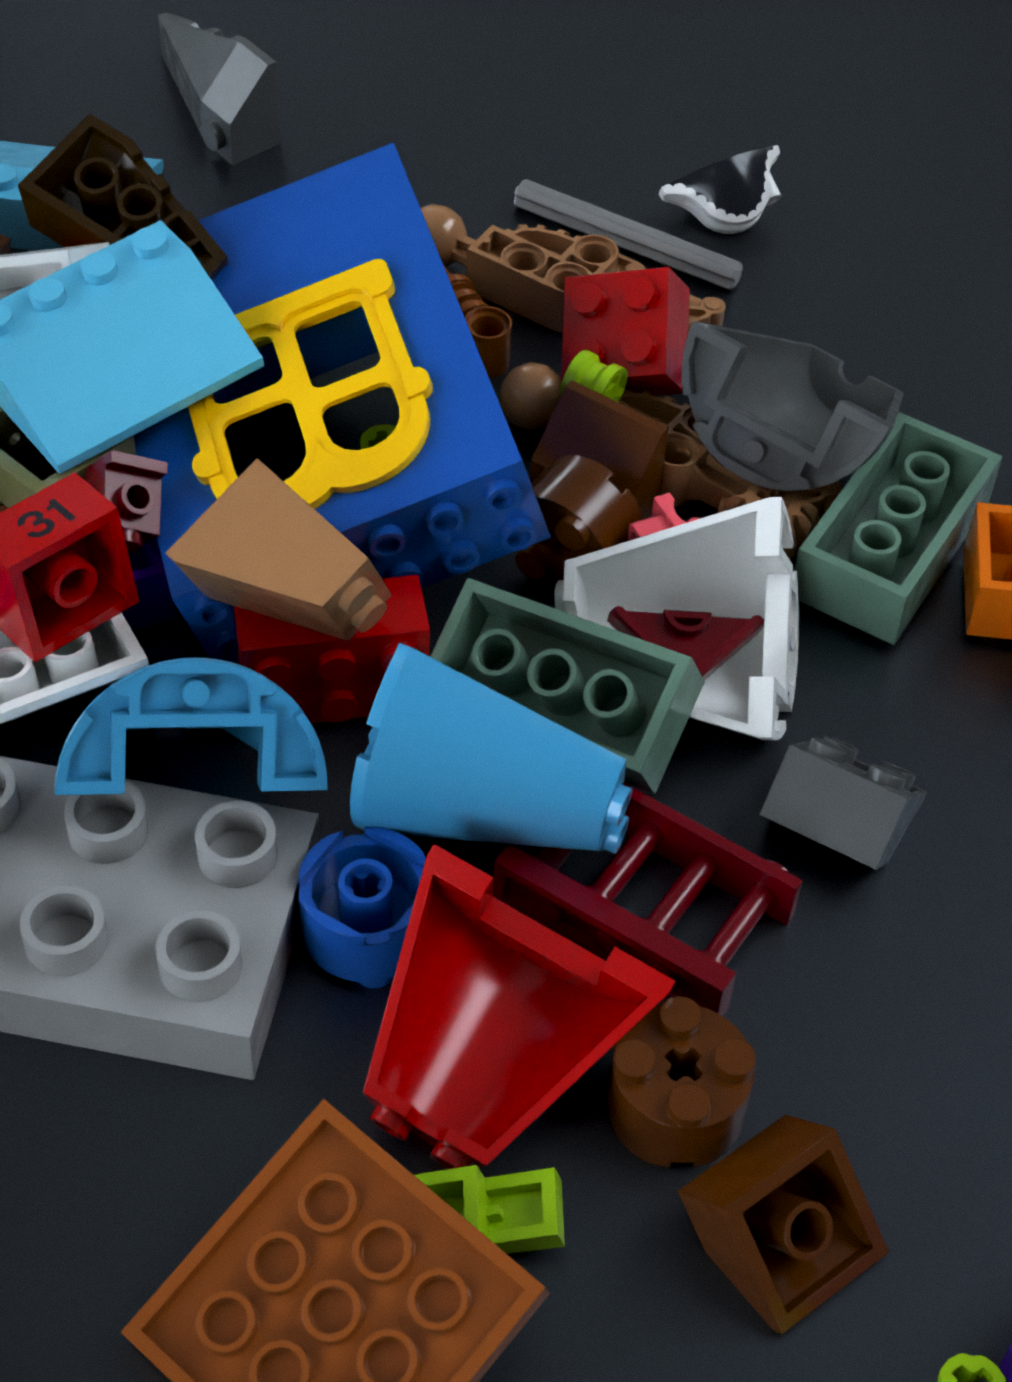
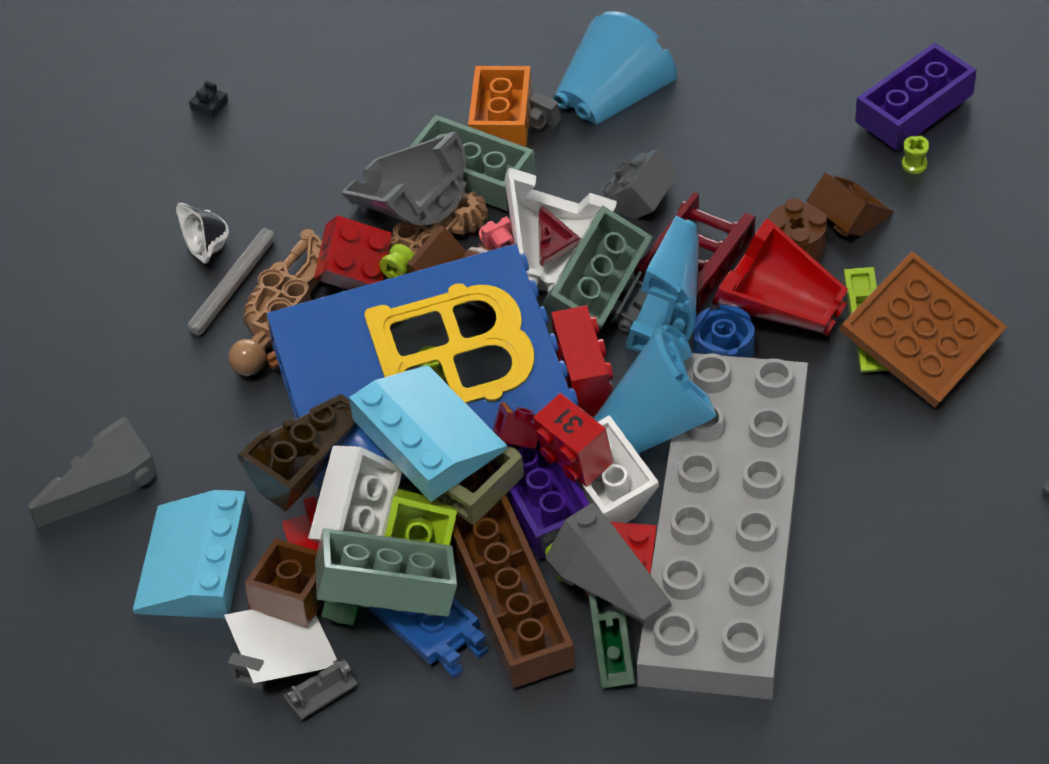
camera: 85 degrees left, 0 degrees up
medium nougat slope [166,458,392,641] -> none

